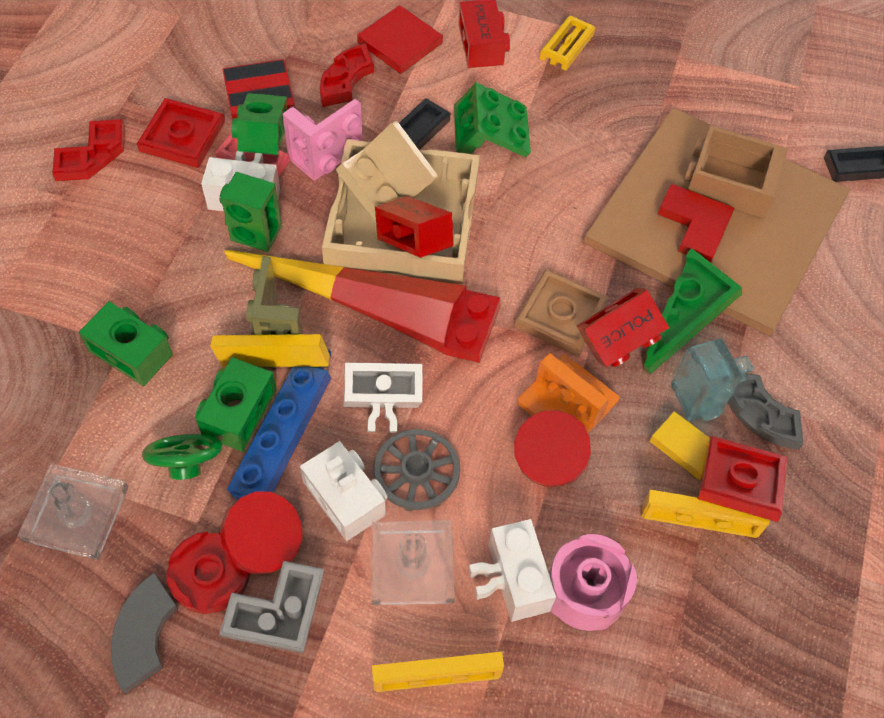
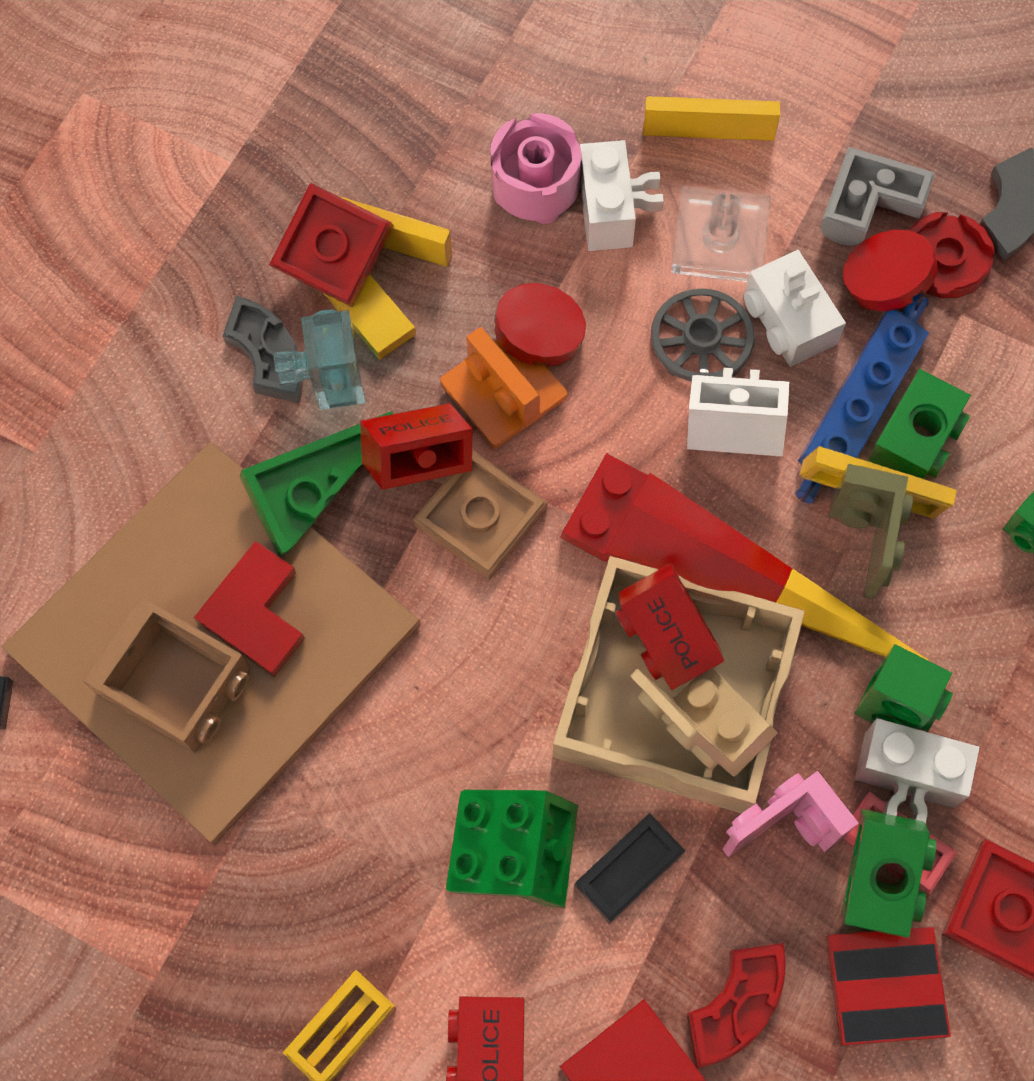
camera: 165 degrees left, 10 degrees up
green piece [142,434,222,480] -> none

